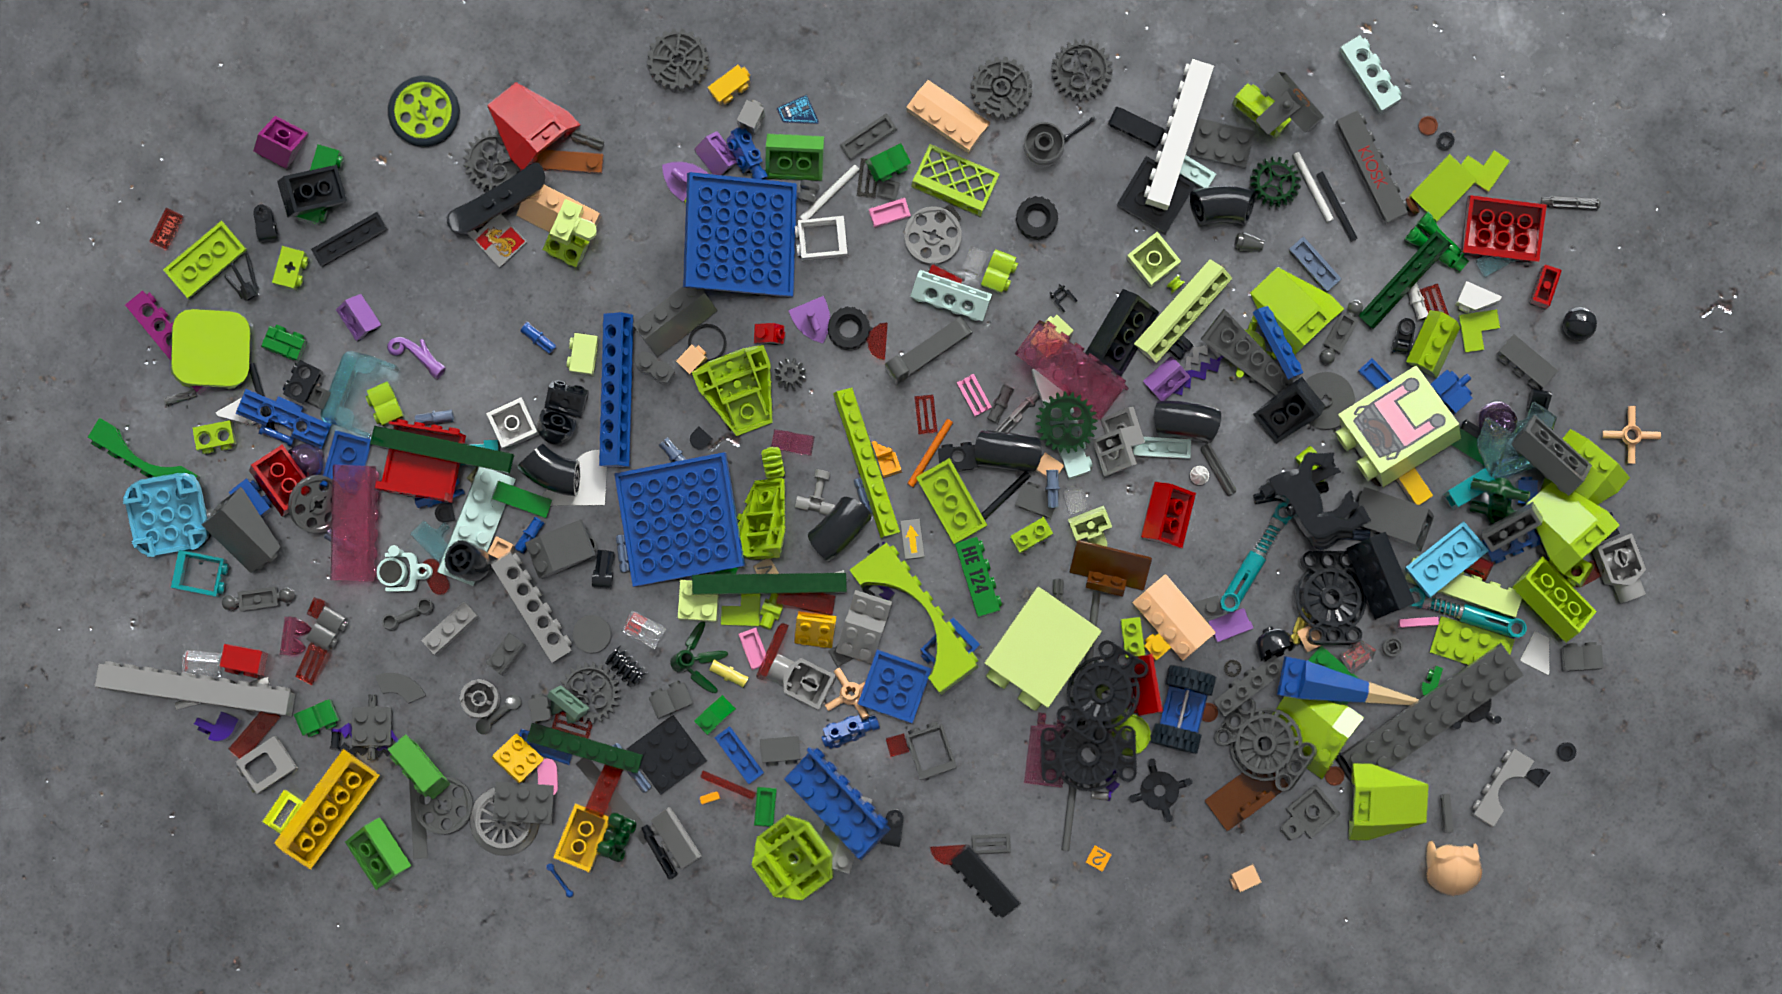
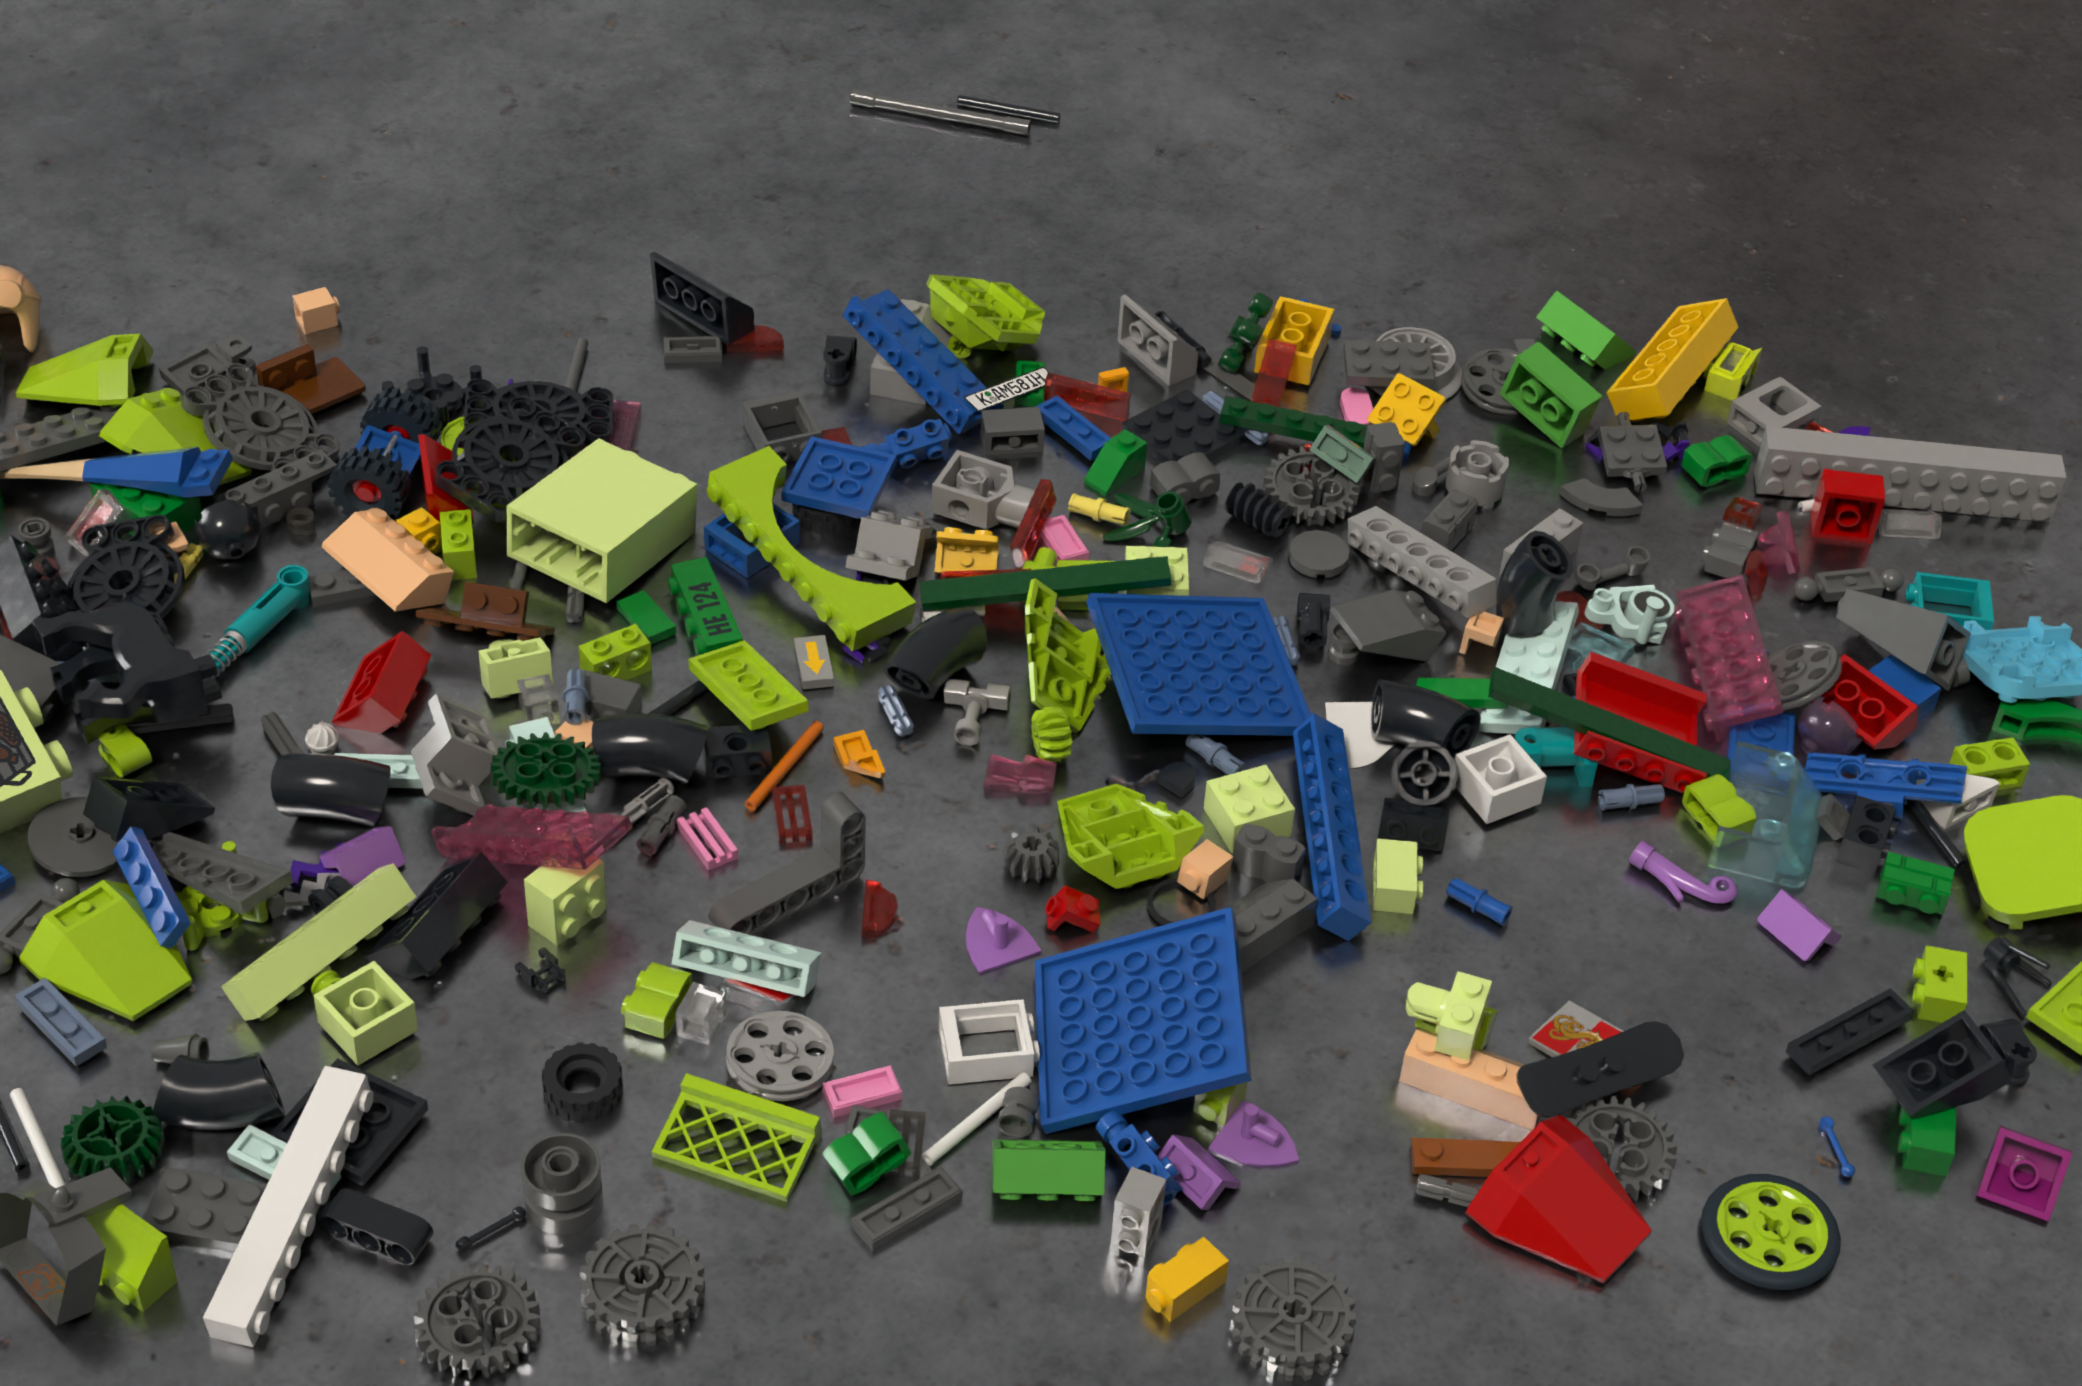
camera: 170 degrees right, 40 degrees down
blue axle [514,517,545,554] -> none
dark blue sticker [777,95,819,123] -> none
light nougat bar [825,668,869,720] -> none
black tyre [828,306,870,350] -> none
lime plate [833,388,900,538] -> none
light nougat slope [907,80,991,154] -> none
light orange tile [1086,845,1112,872] -> none
medium lavender panel [1208,608,1253,643] -> none
none -> green tile [617,590,676,645]
none -> sticker [964,367,1058,412]
none -> yellowish green brick [1204,765,1295,853]
none -> blue hinge [1819,1117,1855,1178]

